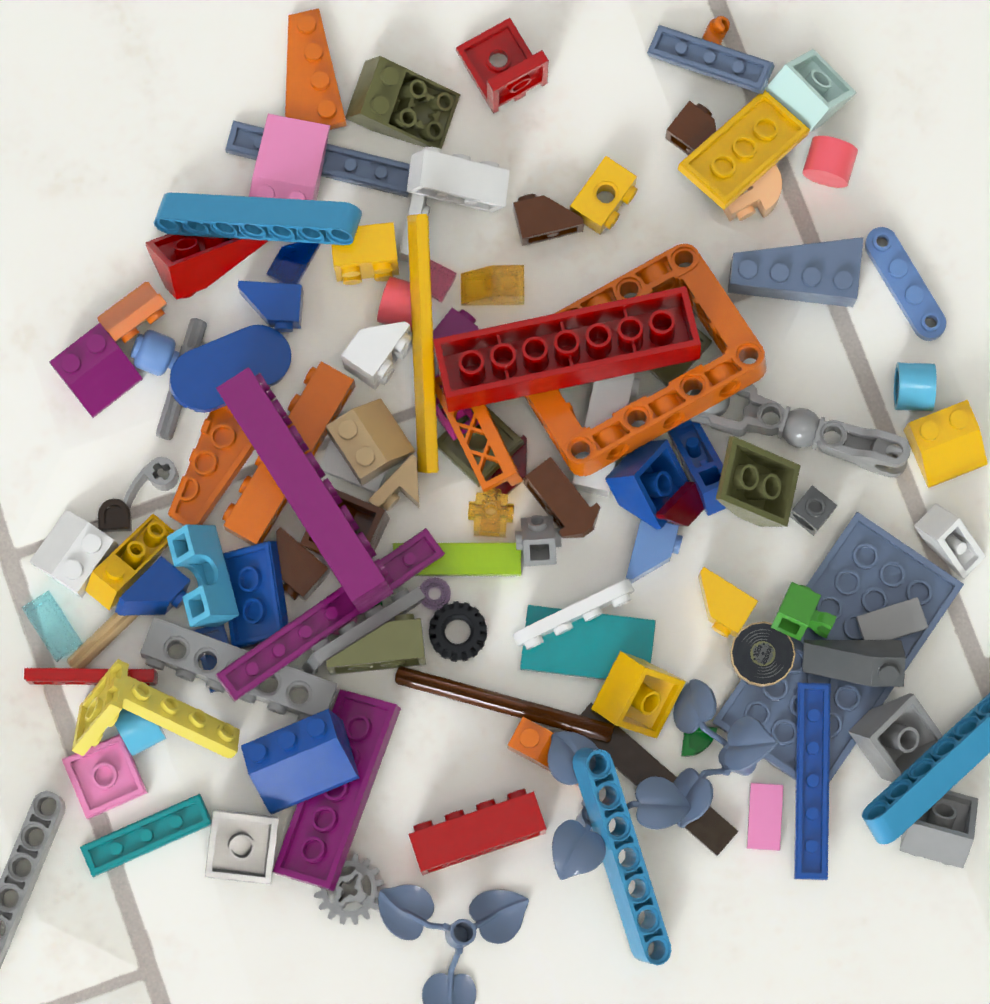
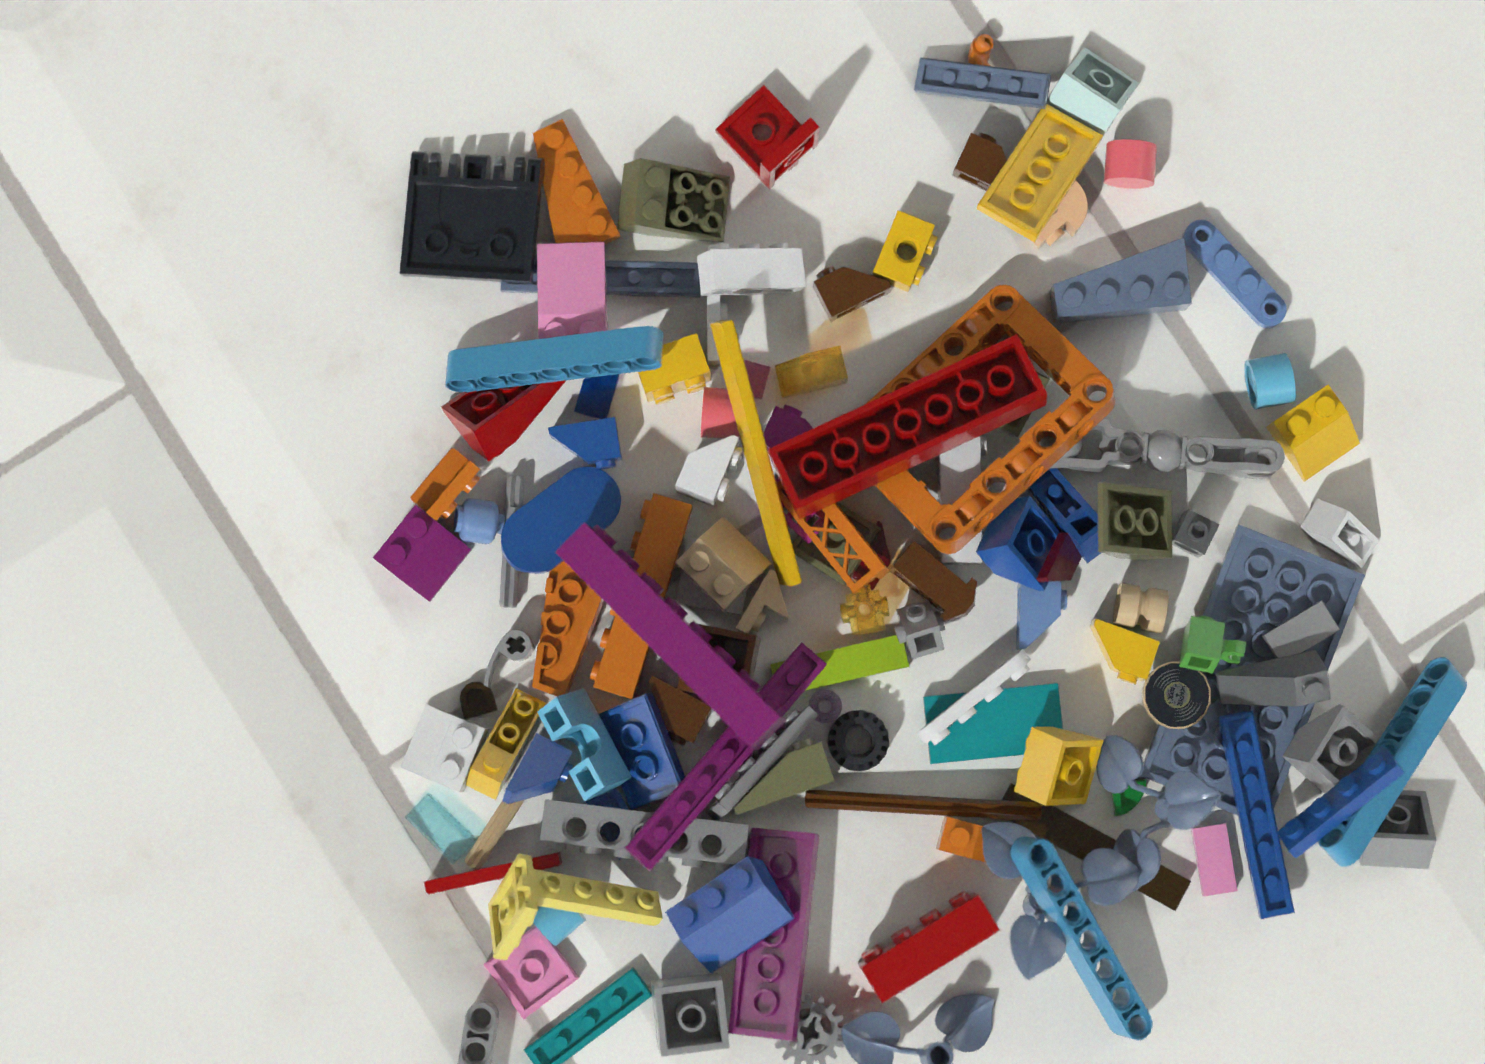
camera: 10 degrees left, 5 degrees up
none -> black hinge [399,151,545,284]
none -> tan wheel [1113,583,1169,634]
none -> blue plate [1277,747,1405,859]

